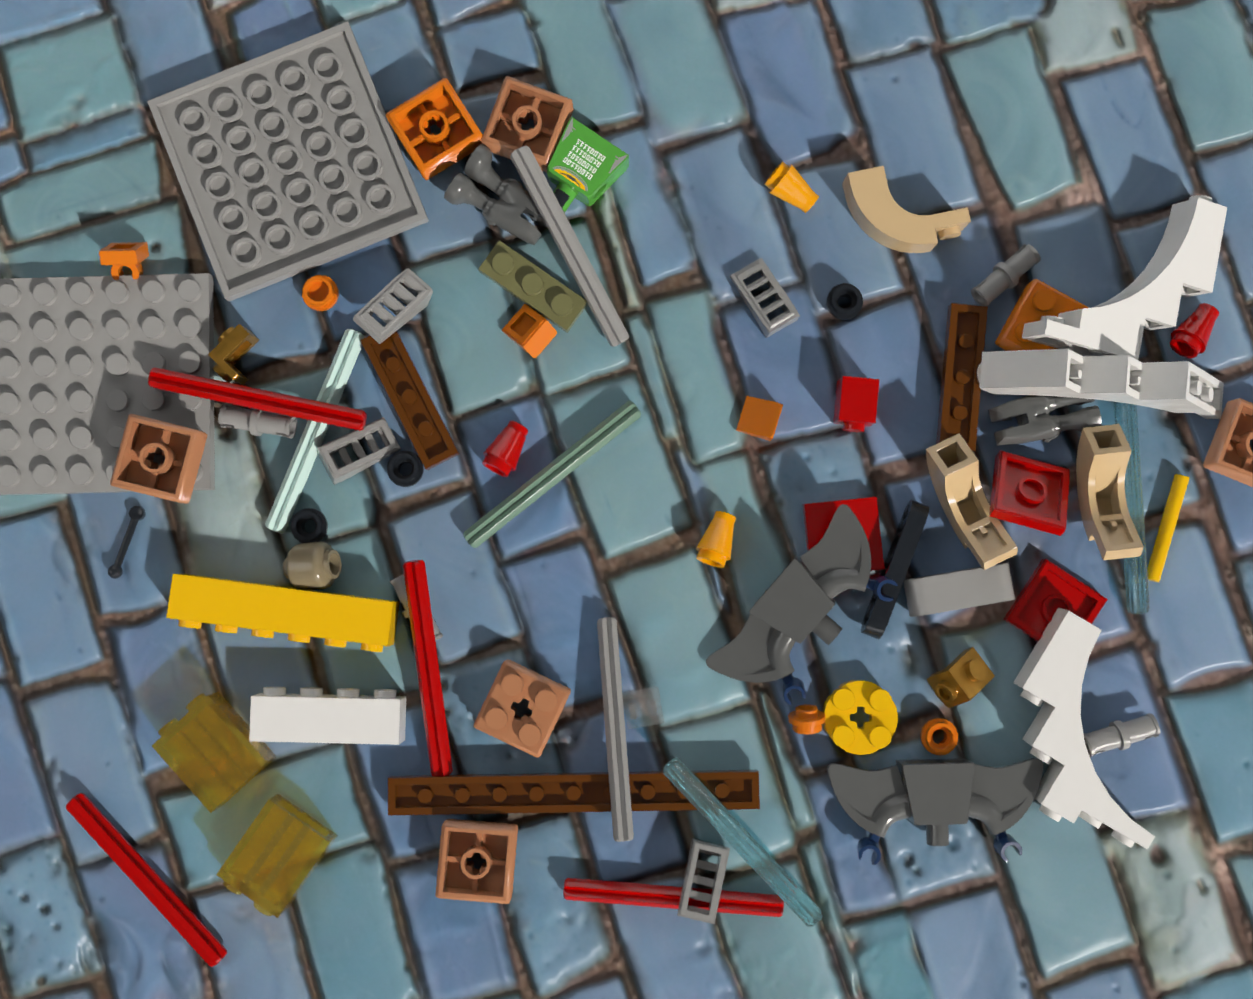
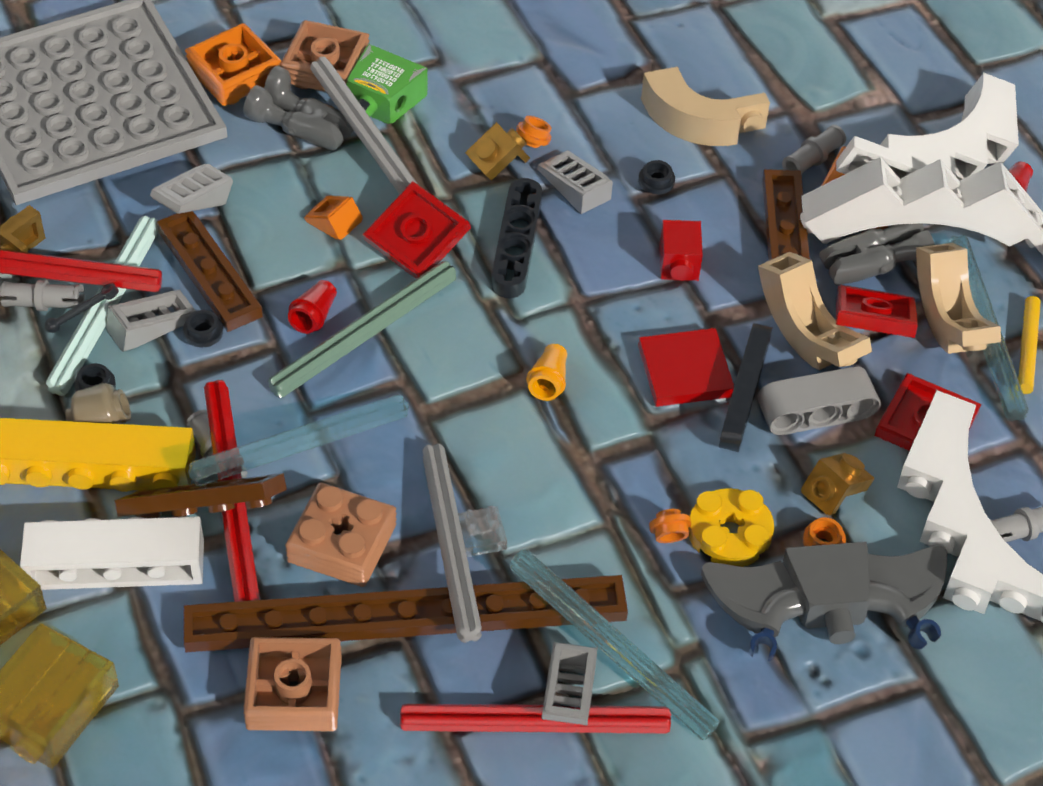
camera: 10 degrees left, 35 degrees down
orange plate [302,275,339,311] -> none
olive plate [478,240,588,333] -> none
dark grey torso [706,504,898,705] -> none
orange slope [736,396,783,441] -> none
light orange cone [764,161,819,213] -> none
none -> black hinge [45,283,119,333]
none -> reddish brown plate [114,473,287,518]
none -> clear light blue axle [188,394,409,486]
none -> red tile [362,181,471,279]
none -> pearl gold bracket [465,122,530,181]
none -> black beam [492,178,542,298]
none -> orange plate [516,116,552,148]

